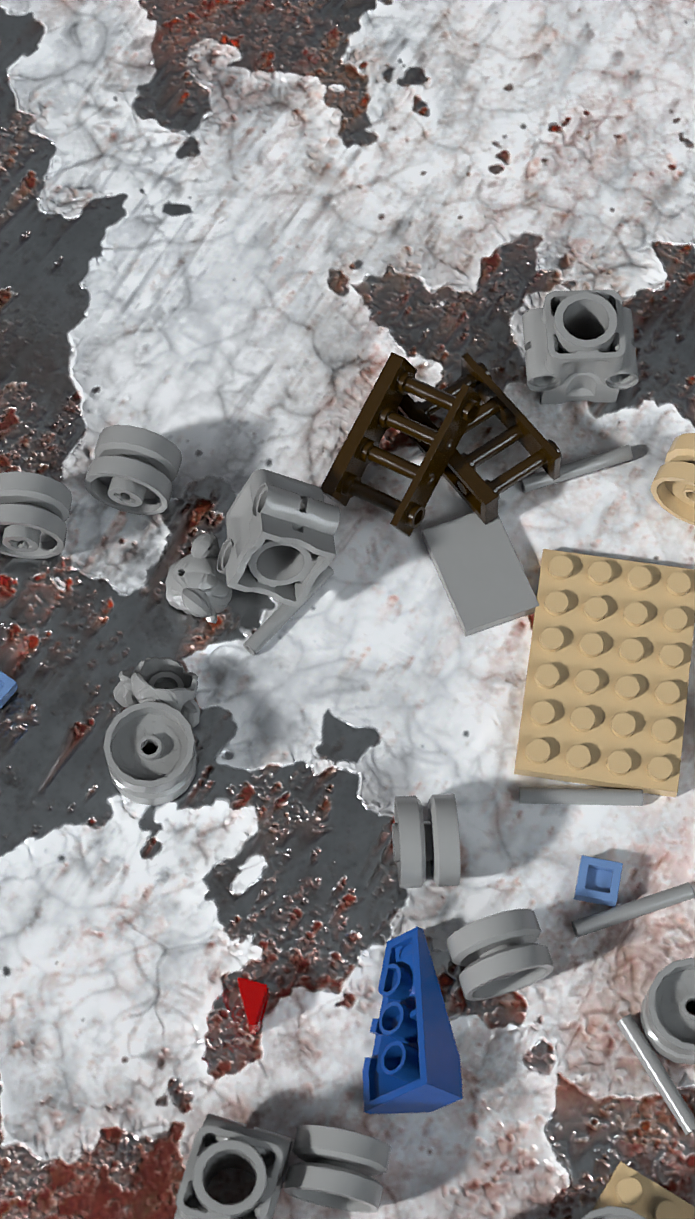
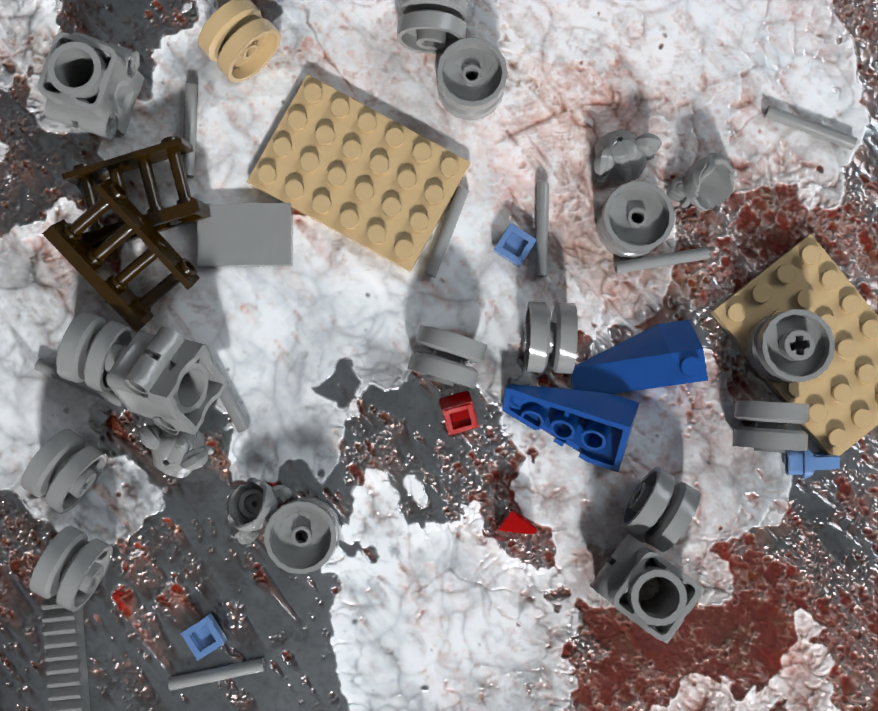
camera: 65 degrees left, 20 degrees up
none -> light grey piece [34,358,124,407]
none -> light grey wheel [56,311,134,392]
none -> red slope [439,391,479,435]
none -> blue wedge [570,320,708,394]

